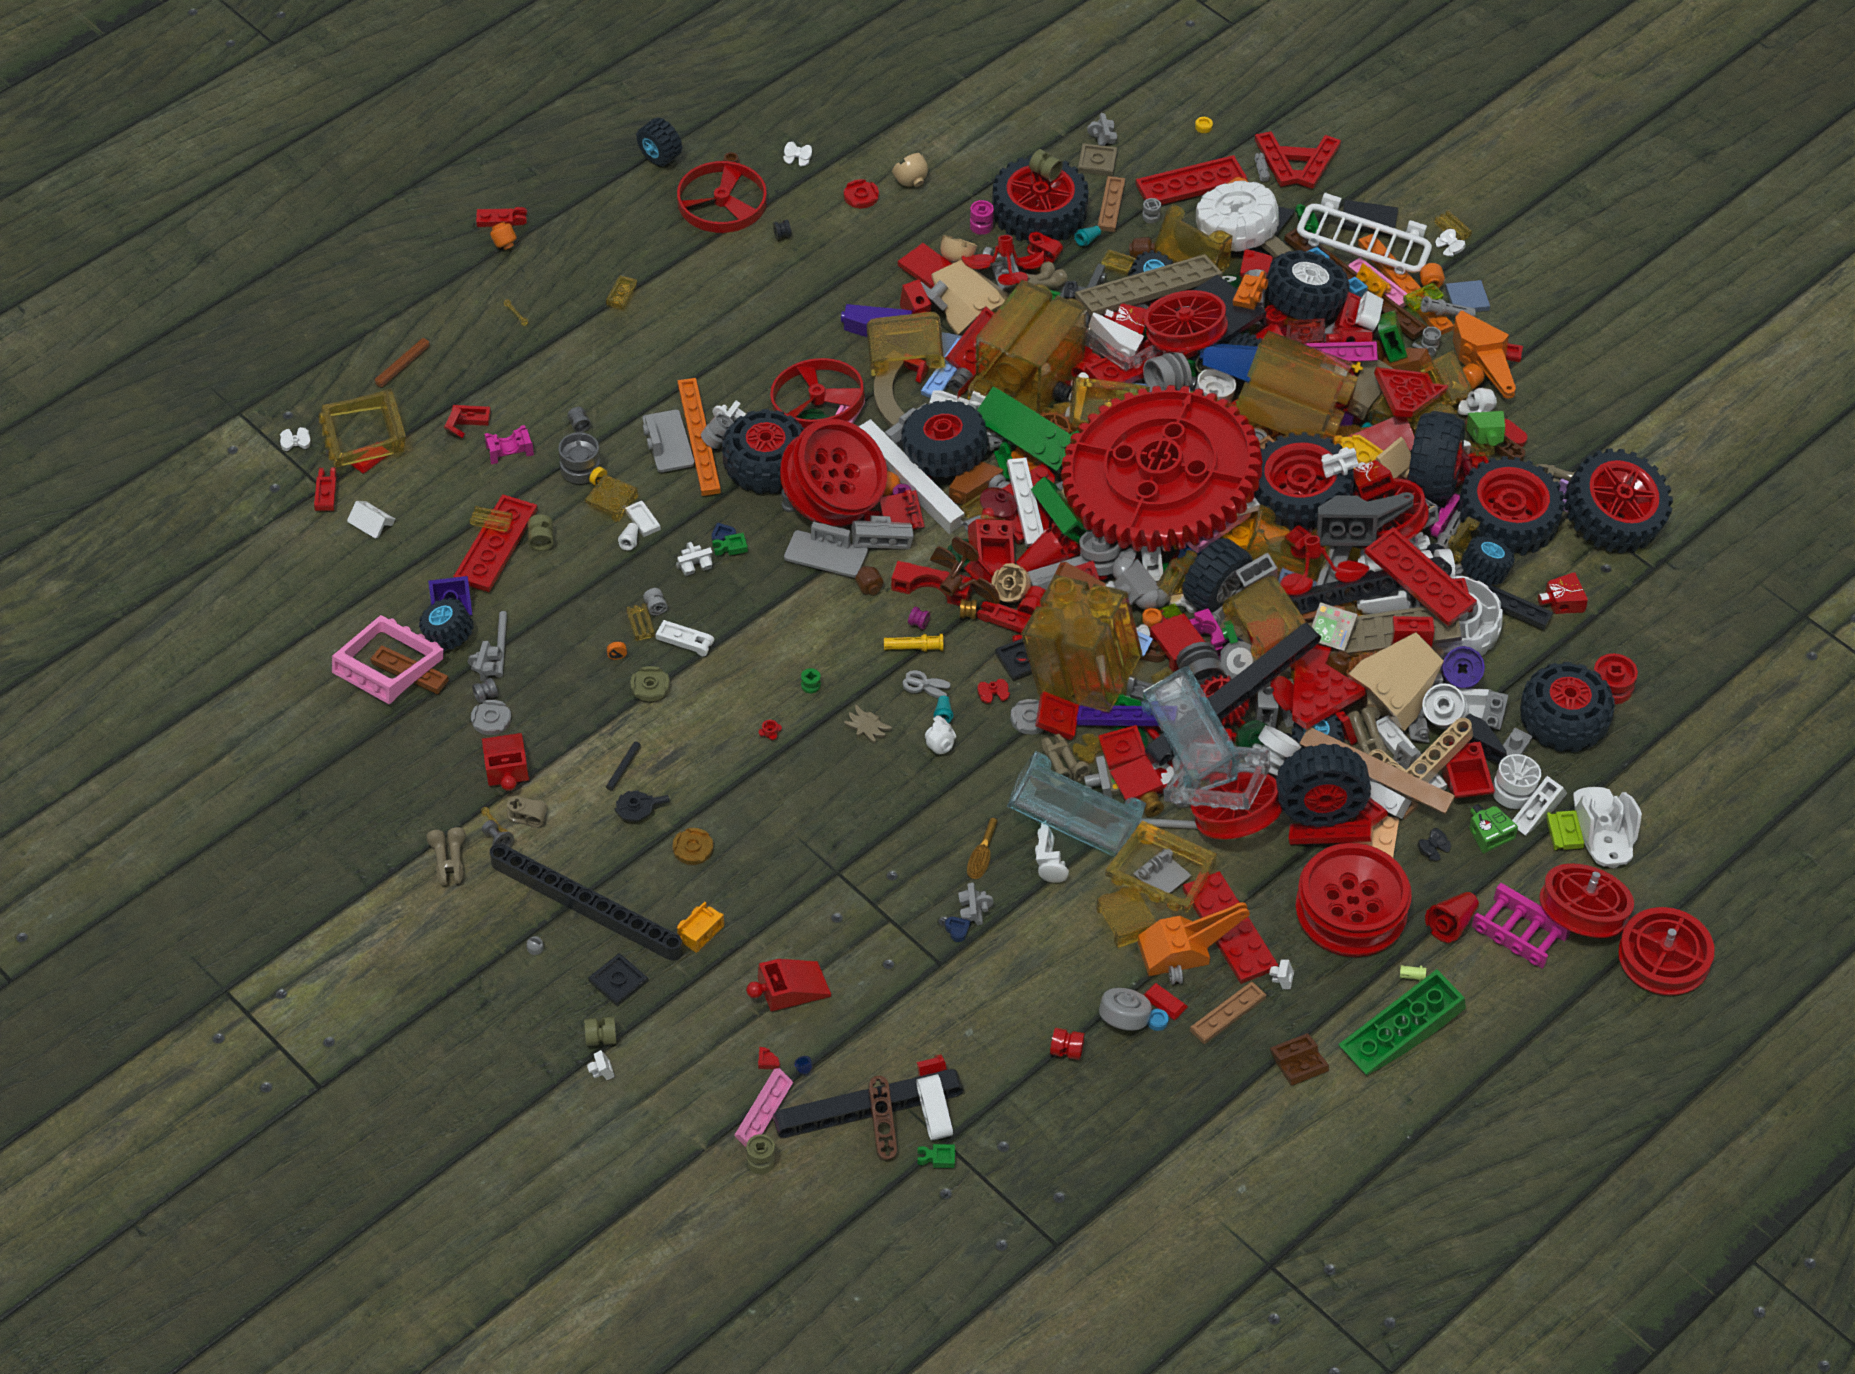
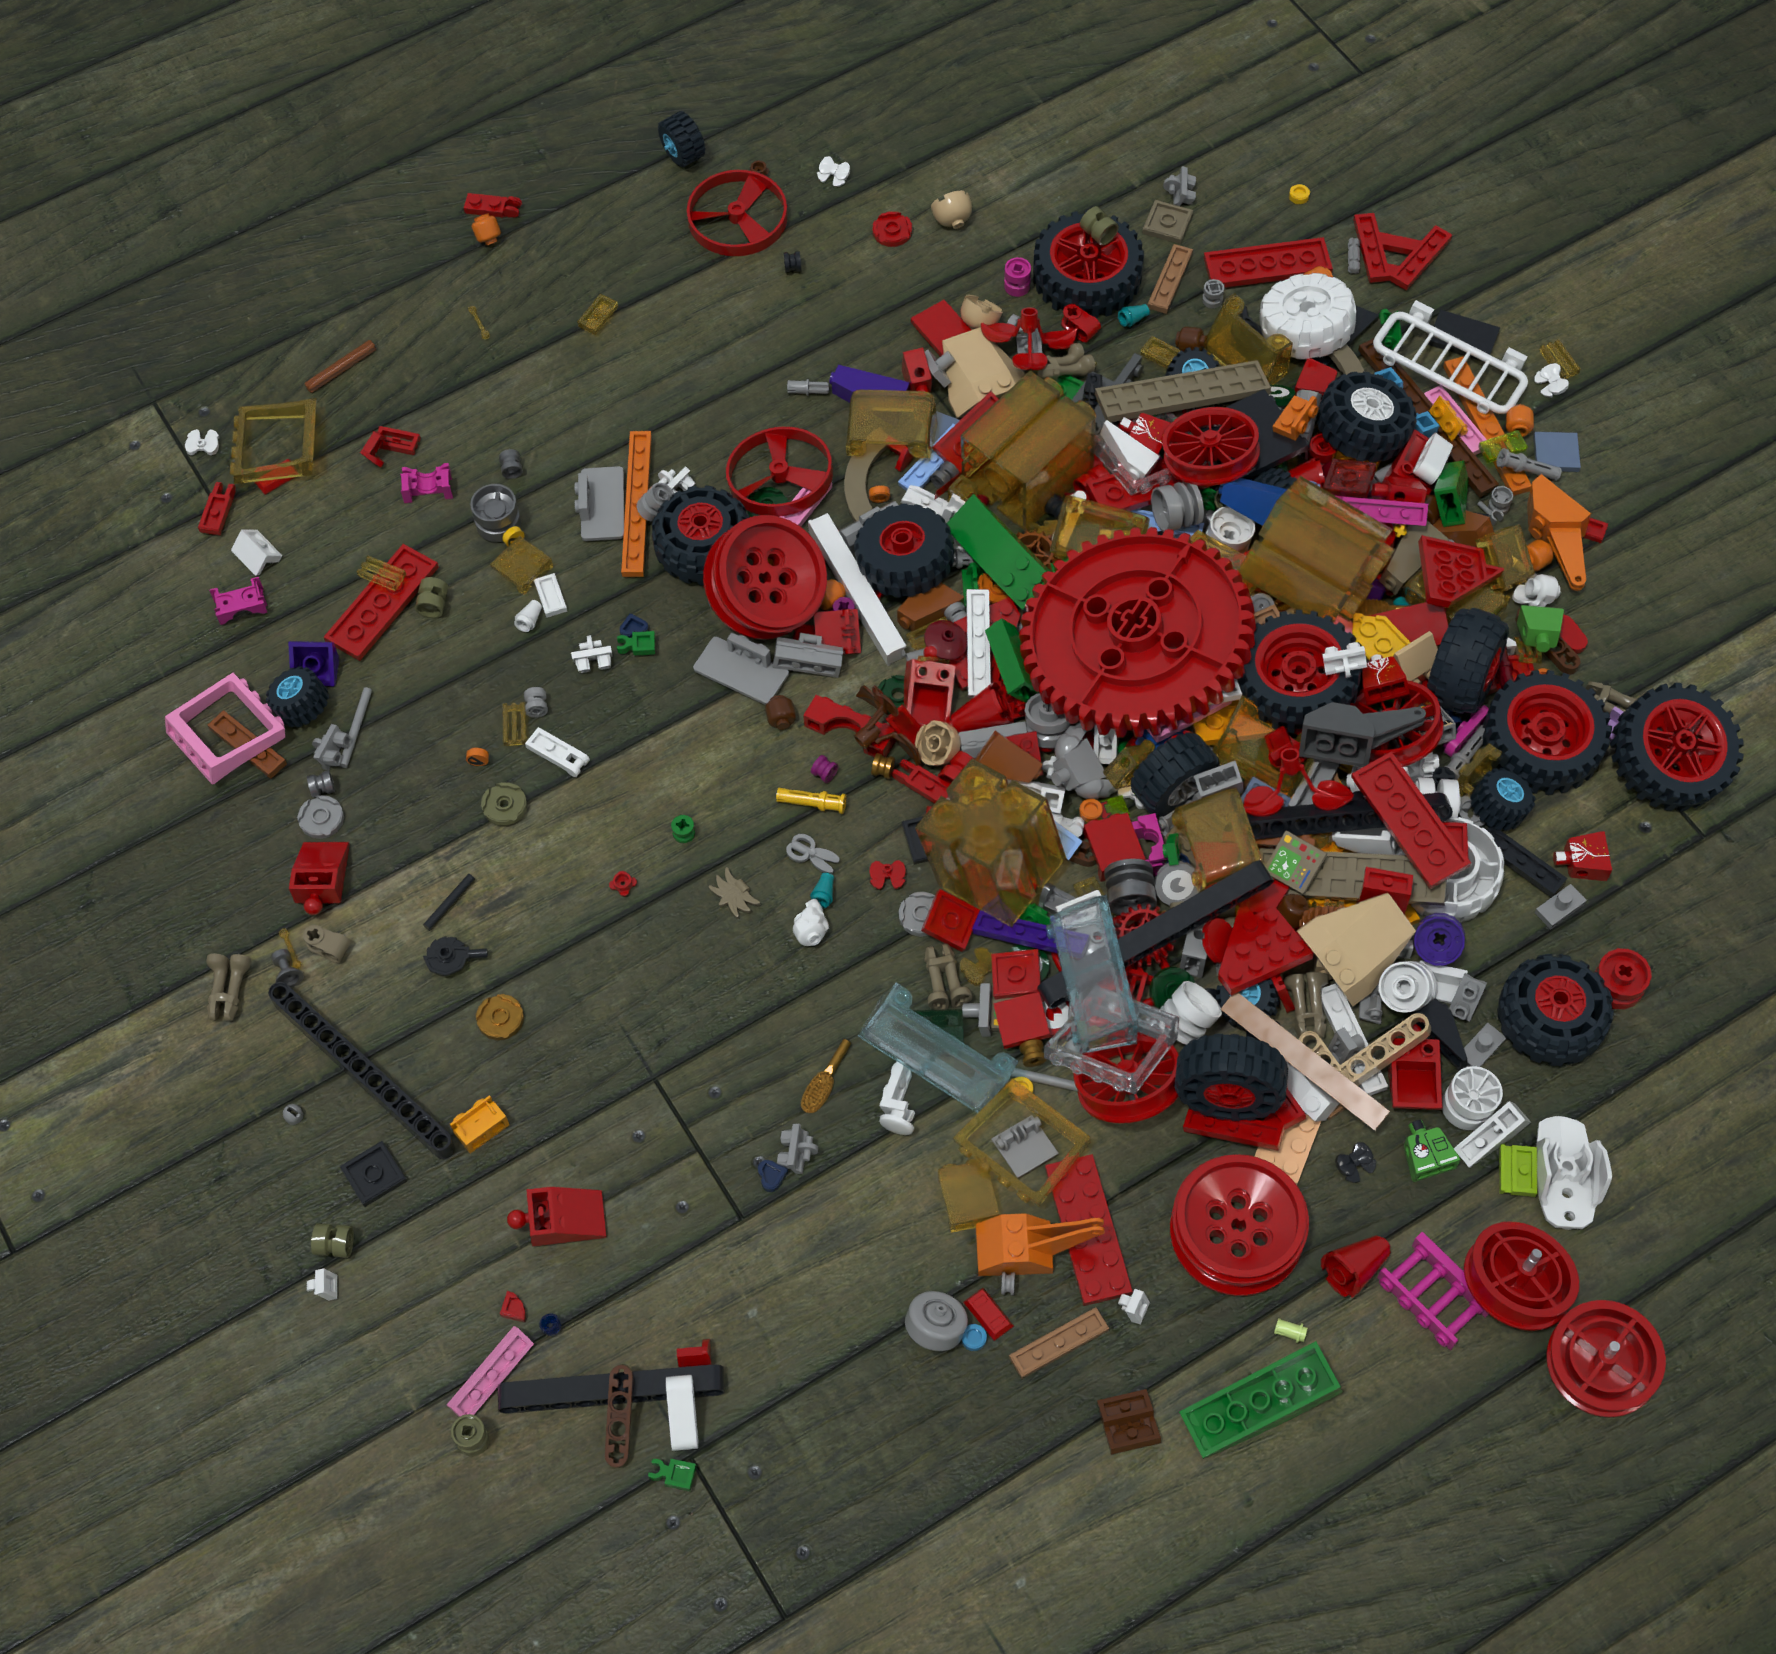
camera: 15 degrees right, 10 degrees up
red wheel [1050,1027,1085,1060] -> none
none -> dark pink piece [209,577,268,625]
none -> light grey axle [787,379,829,396]
none -> orange tile [869,486,891,503]
none -> light grey tile [1535,884,1587,930]

